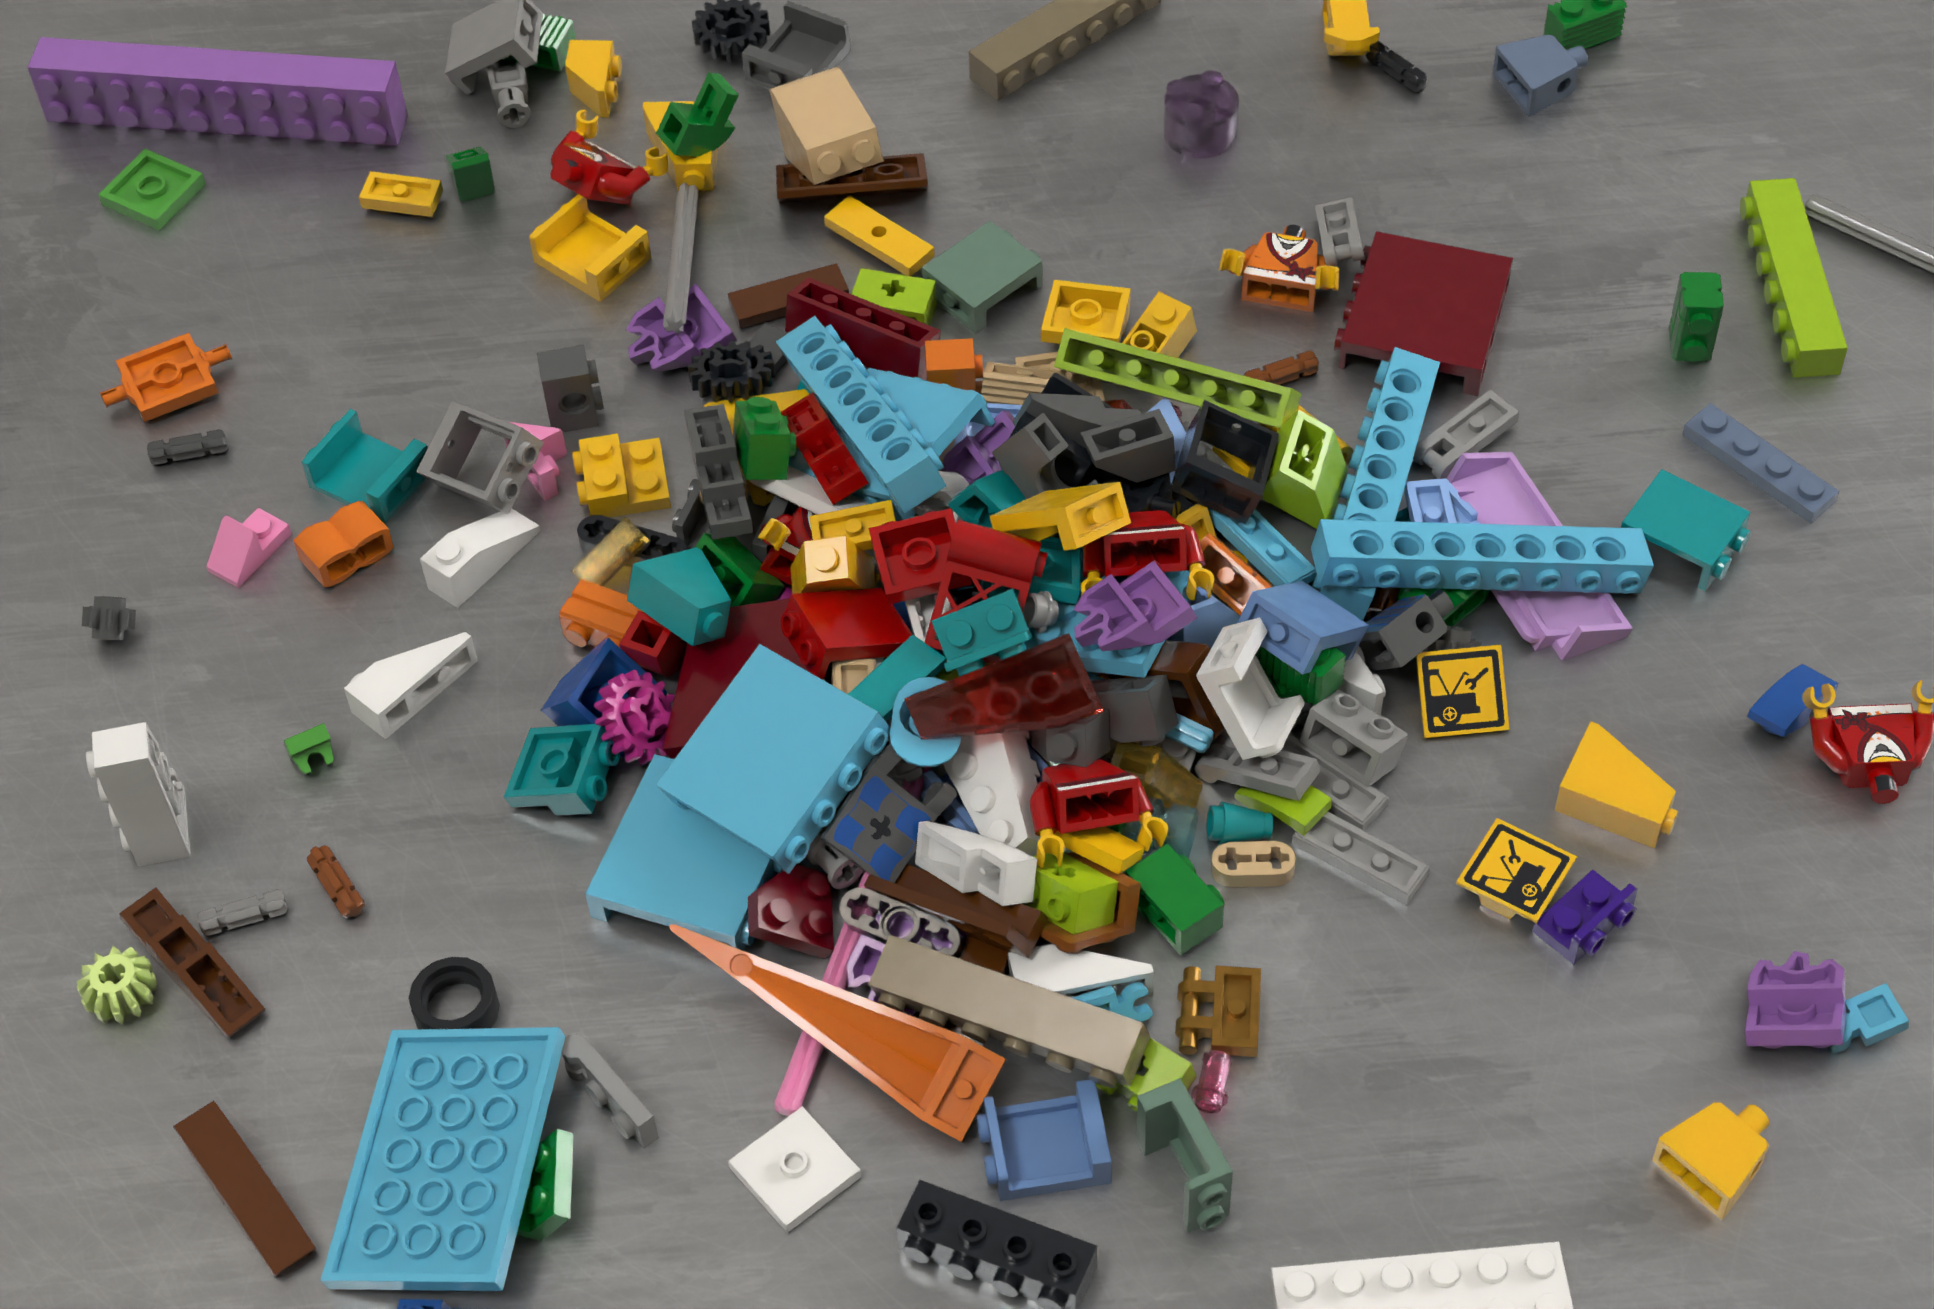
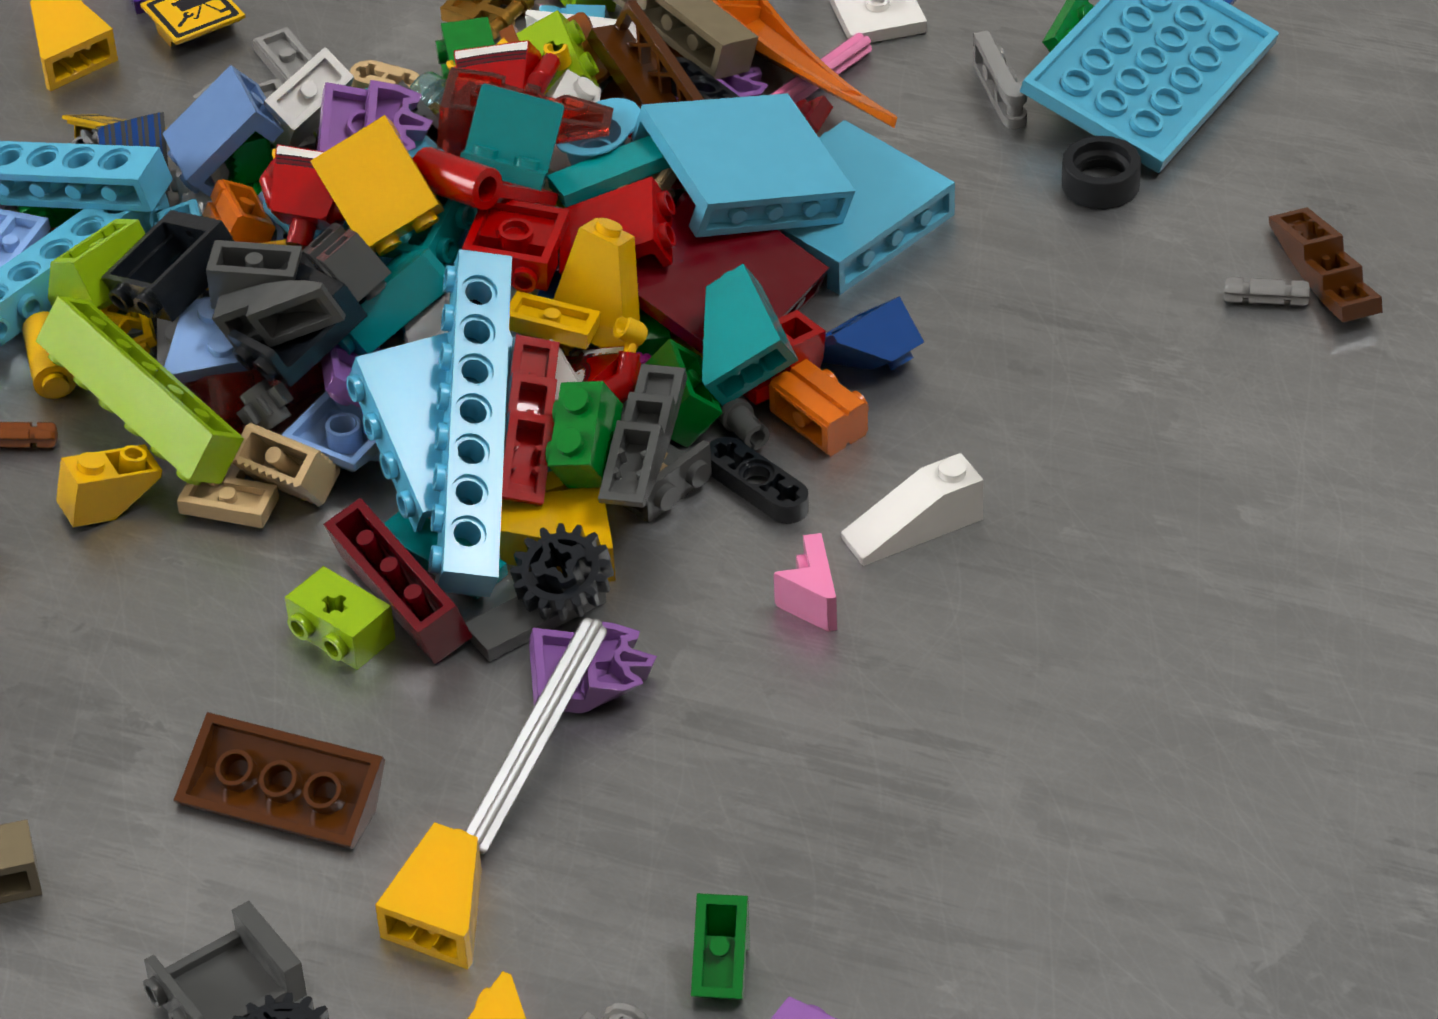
camera: 155 degrees left, 10 degrees down
yellowish green gear [77,946,158,1025] -> none
dark grey gear [82,596,136,640] -> none
white wedge [86,722,190,867] -> none
orange plate [100,332,232,422] -> none
dark grey axle [147,429,228,465] -> none
reddish brown slope [173,1101,316,1278] -> none
bright pink slope [206,508,292,588] -> none
bright green tile [284,723,334,775] -> none
orange brick [293,501,394,588] -> none
teal panel [301,409,428,524] -> none
dark orange axle [307,845,365,919] -> none
white slope [344,632,478,739] -> none
yellow plate [359,171,443,217] -> none
light grey window [416,400,544,514] -> none
teal plate [503,724,620,816] -> none
yellow panel [529,194,652,302] -> none
dark grey brick [537,345,604,432] -> none
red torso [550,109,668,204] -> none
clear yellow piece [571,517,650,586] -> none
yellow plate [572,433,671,518] -> none
dark pink gear [594,670,675,765] -> none
green brick [656,73,739,156] -> none
reddish brown tile [728,263,849,329] -> none
tan slope [769,66,883,185] -> none
yellow tile [824,195,935,276] -> none
white slope [915,821,1037,906] -> none
sand green panel [922,221,1043,334] -> none
orange brick [925,338,983,394] -> none
yellow plate [1041,280,1131,345] -> none

